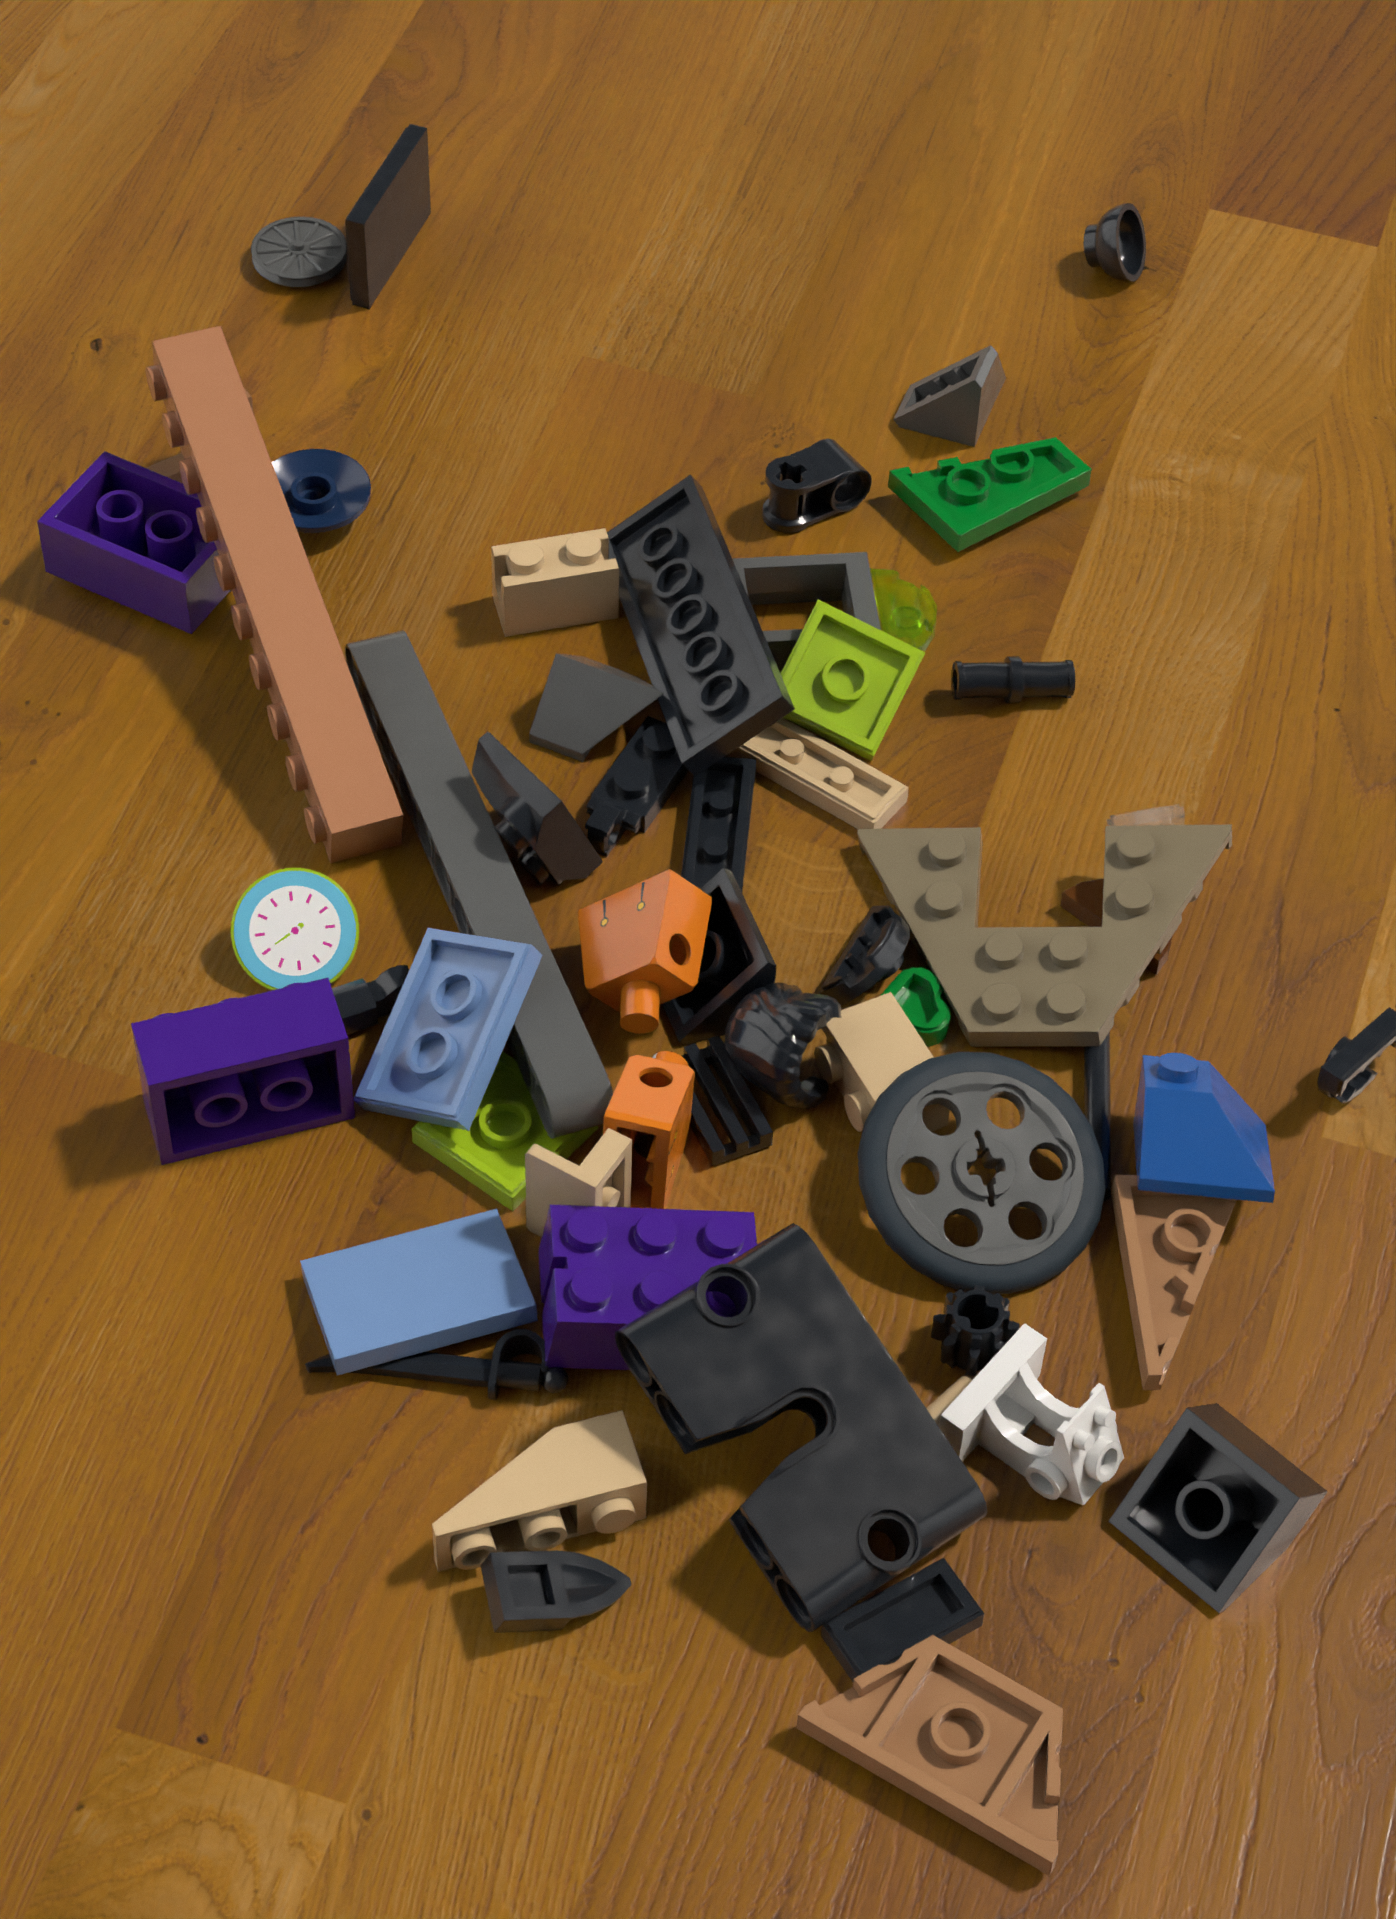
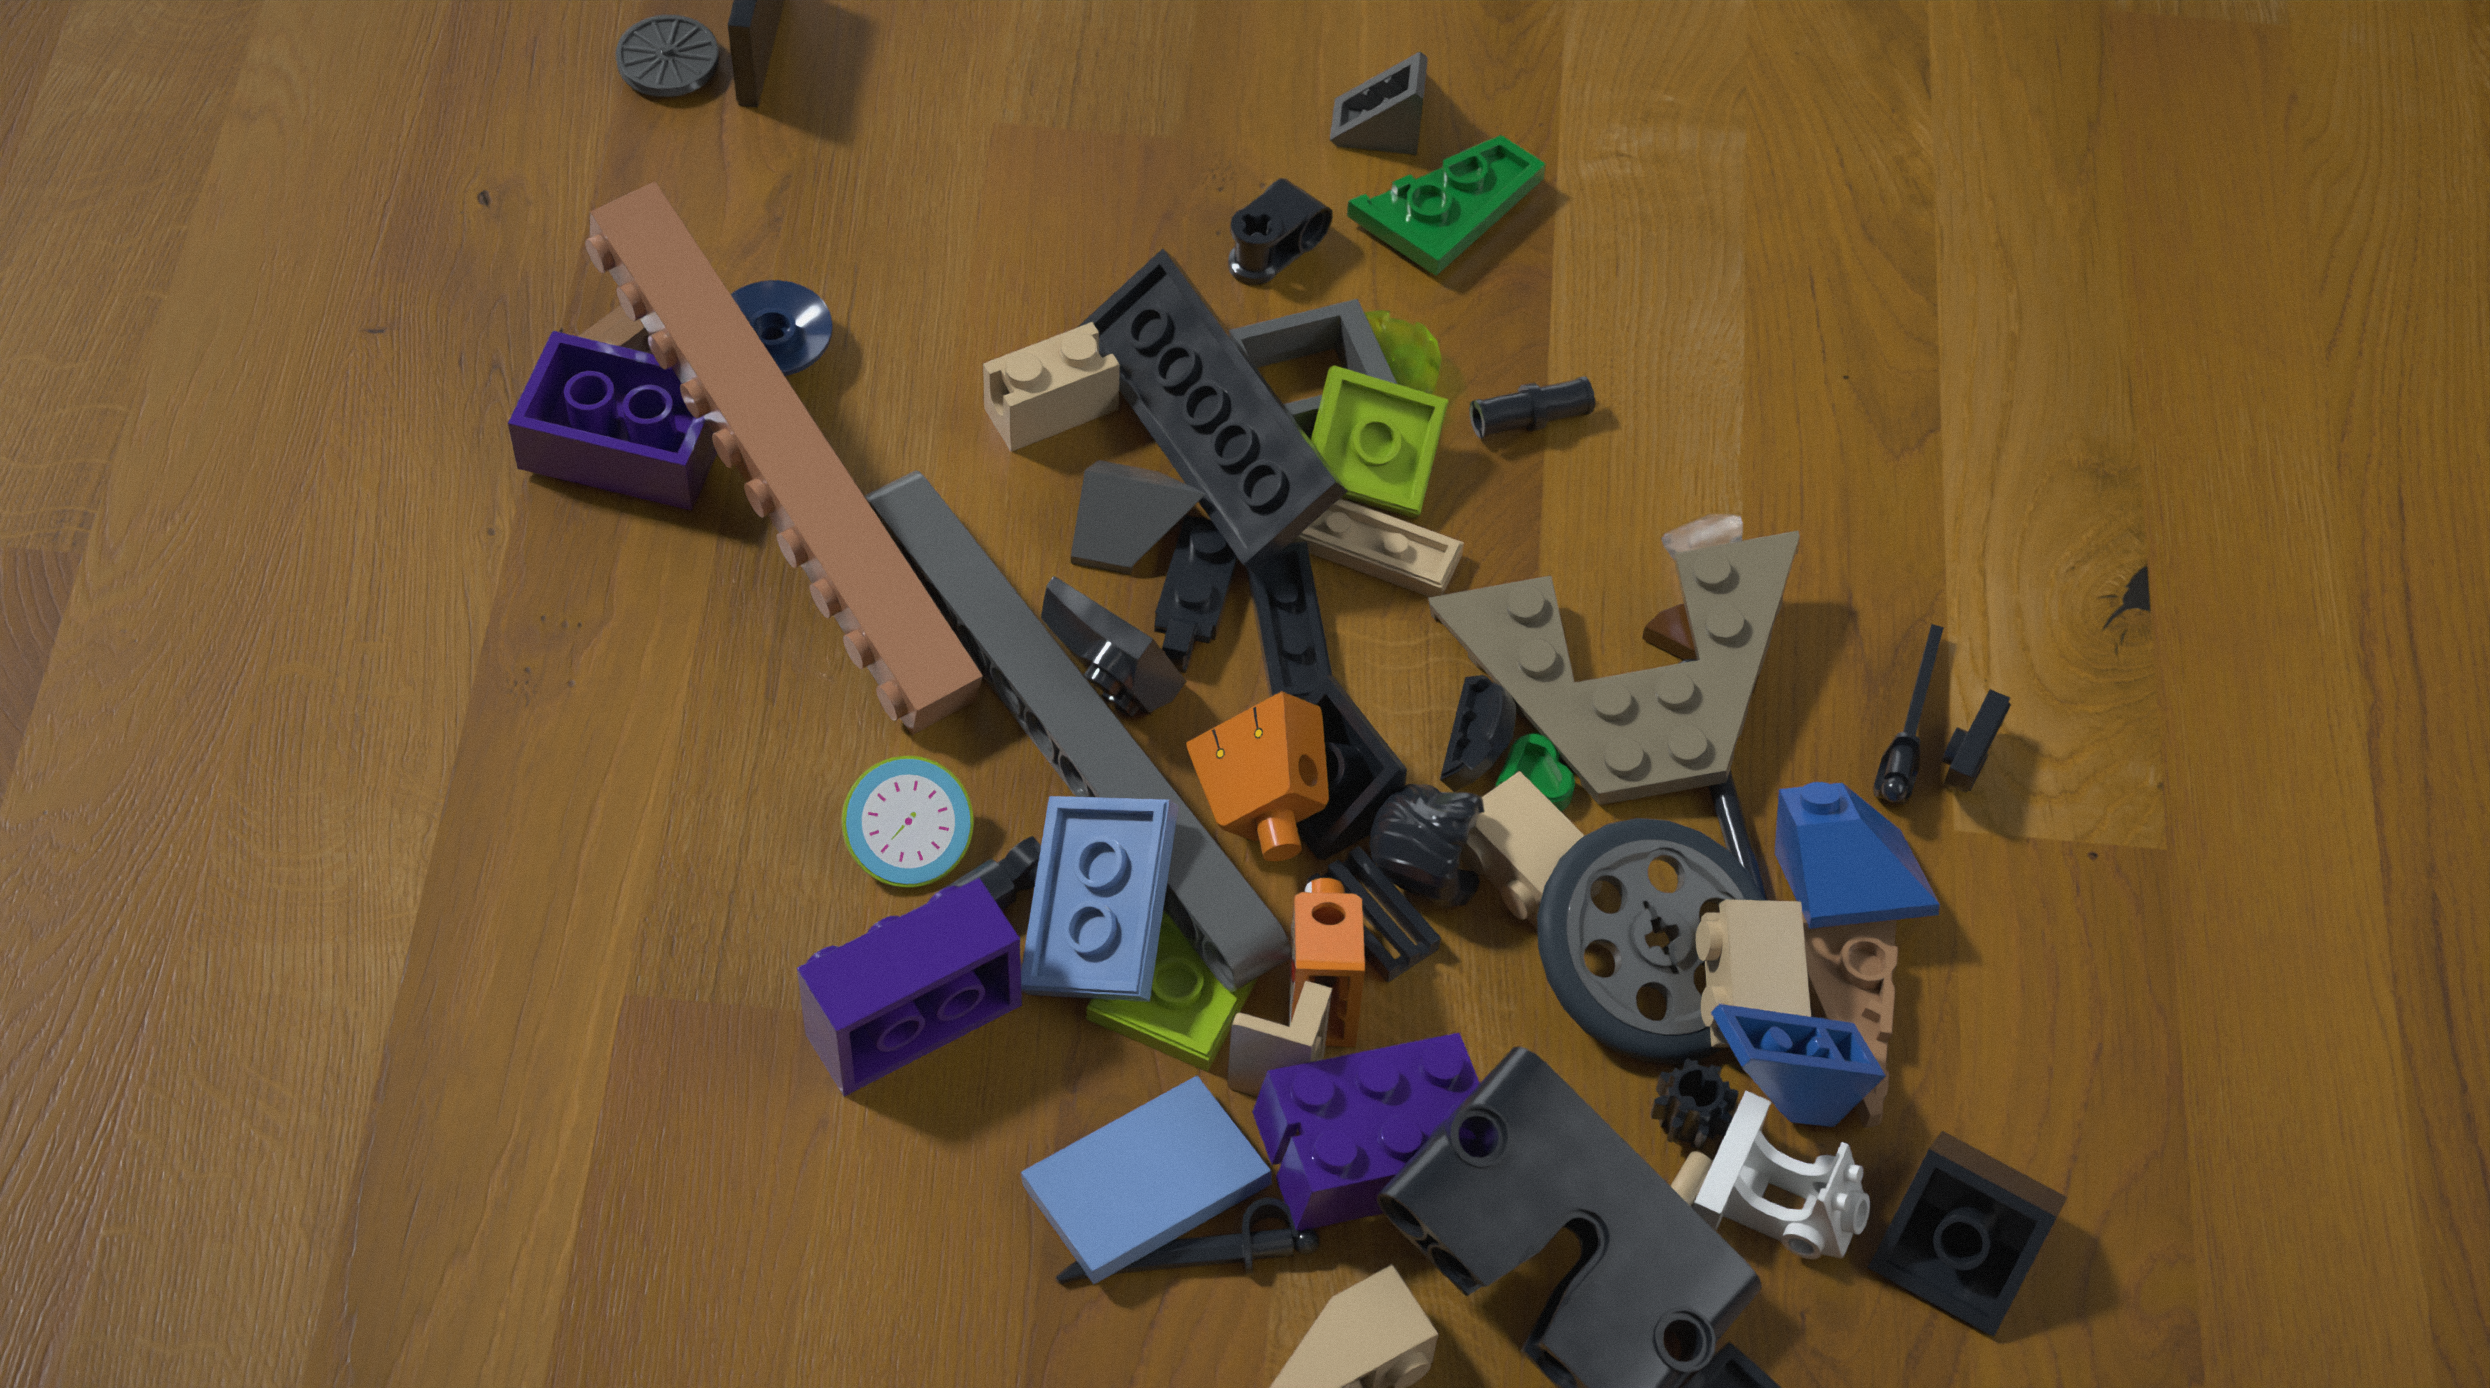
camera: 15 degrees left, 5 degrees up
none -> tan brick [1696,899,1811,1048]
none -> blue slope [1711,1004,1886,1127]
none -> black sword [1873,624,1944,805]

